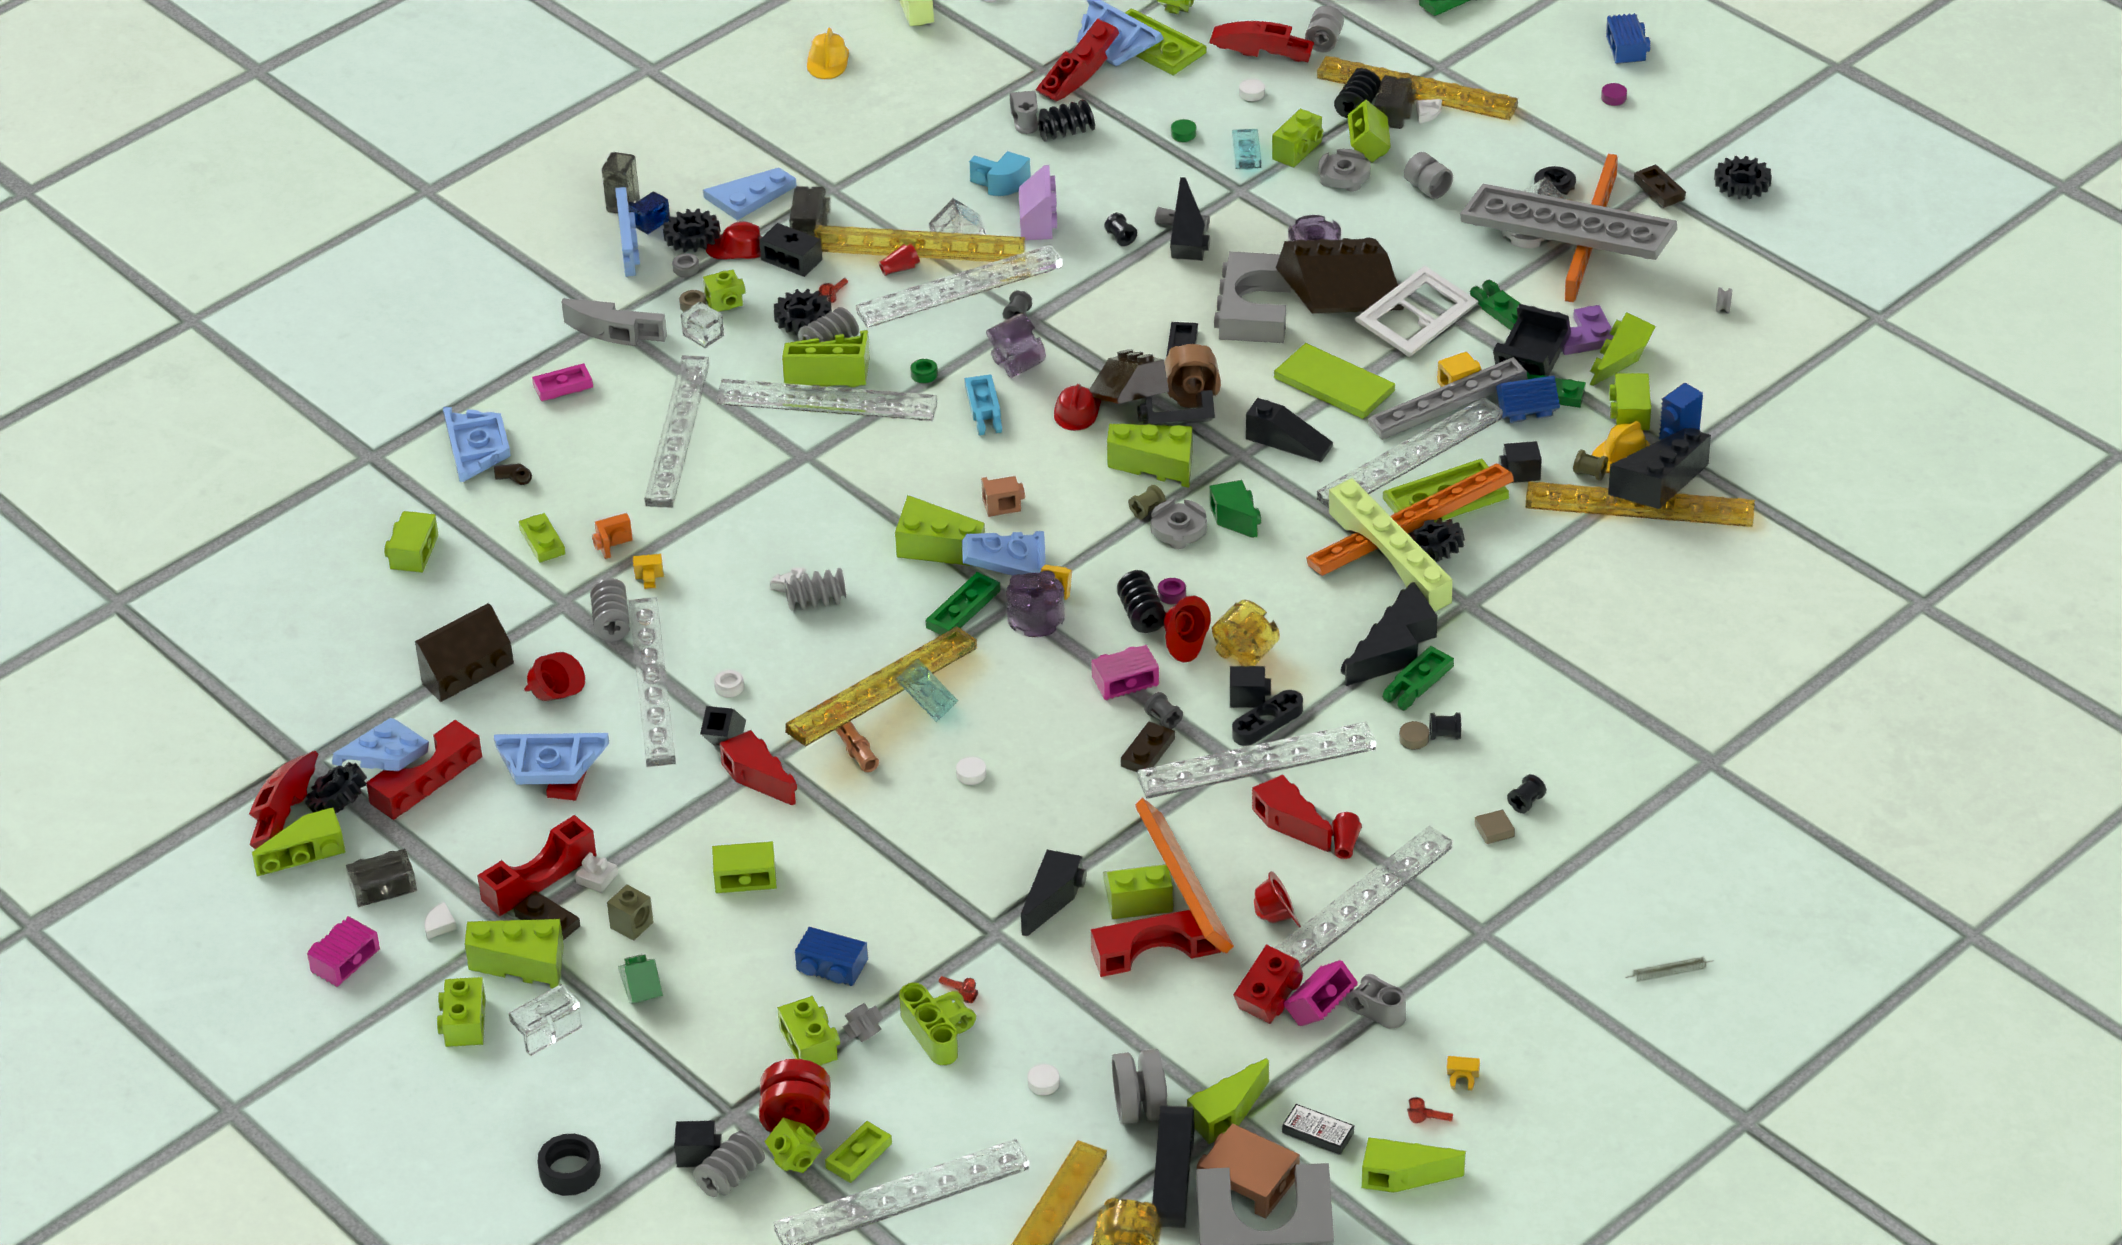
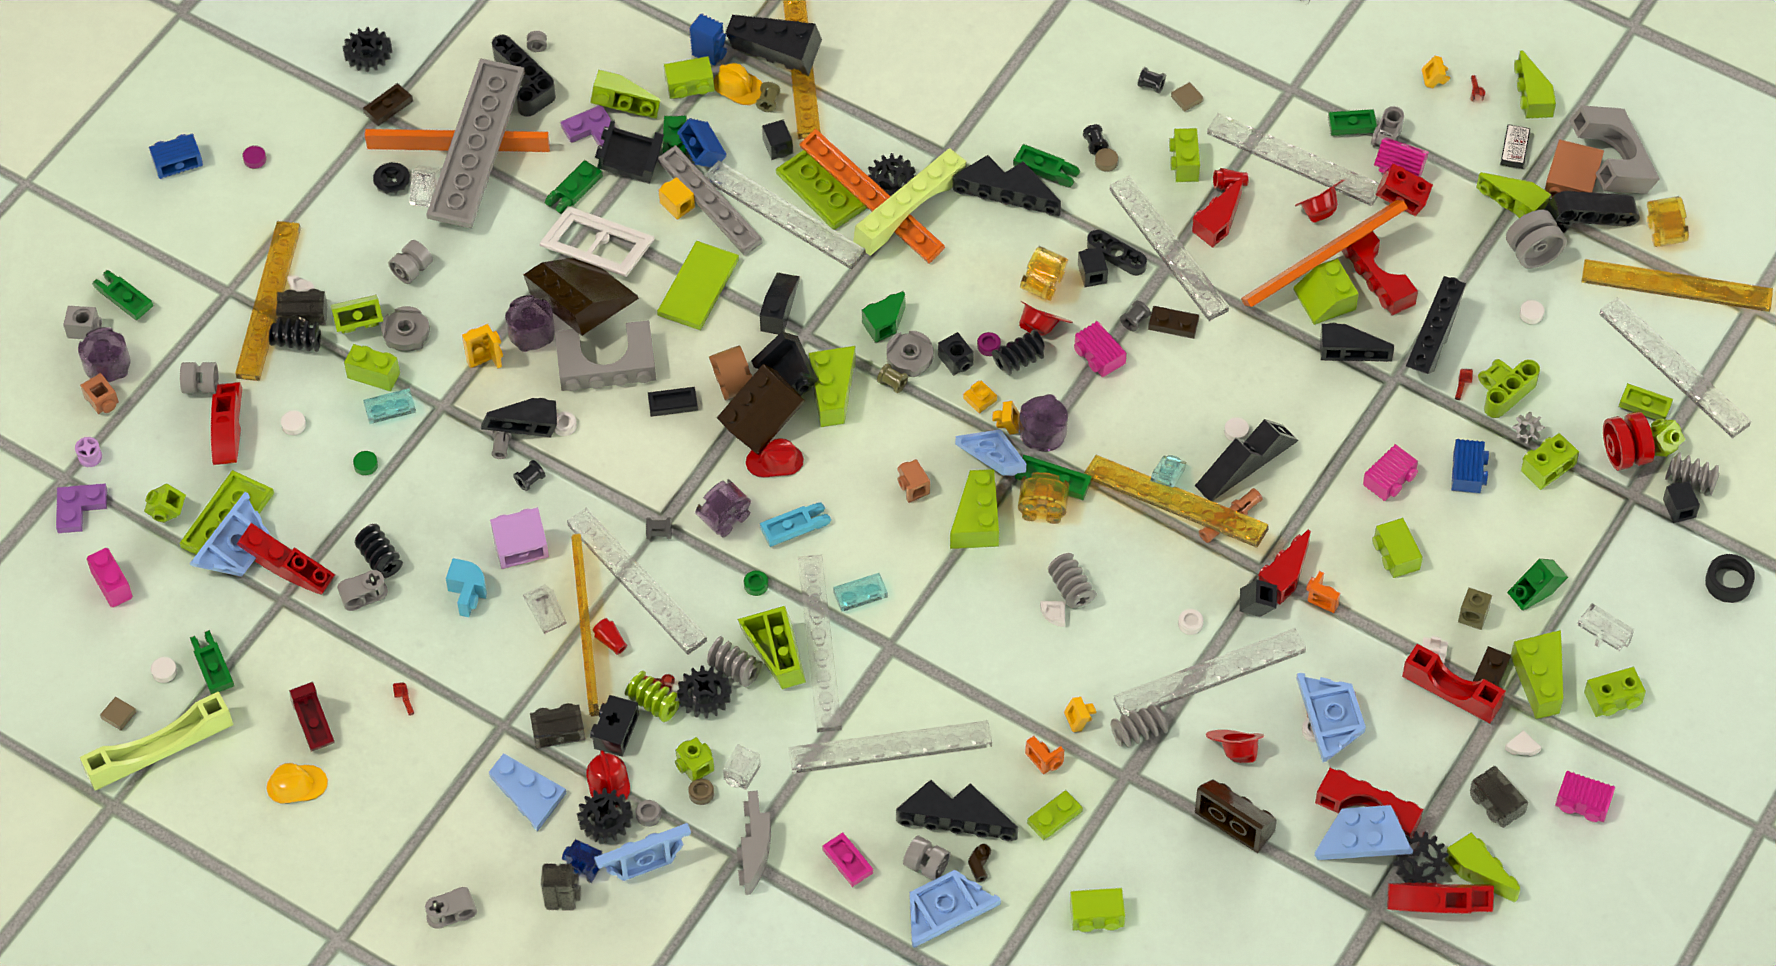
camera: 105 degrees left, 15 degrees up
none -> green hinge [190,630,235,695]
none -> dark red bracket [289,682,335,752]
none -> clear red hand [393,682,414,716]
none -> light grey piece [425,887,477,929]
none -> yellow bracket [462,324,504,369]
none -> black beam [492,34,556,117]
none -> white tile [554,412,577,436]
none -> lime piece [624,670,680,722]
none -> clear light blue plate [833,573,888,612]
none -> black slope [896,780,1018,841]
none -> light grey wheel [903,836,950,880]
none -> black brick [938,332,974,376]
none -> yellow tile [963,381,997,414]
none -> clear yellow brick [1018,473,1070,524]
none -> lime brick [1169,128,1200,182]
none -> black slope [1195,419,1298,502]
none -> orange bracket [1306,571,1341,613]
none -> green plate [1328,109,1377,136]
none -> dark pink brick [1363,444,1418,501]
none -> black slope [1406,276,1467,374]

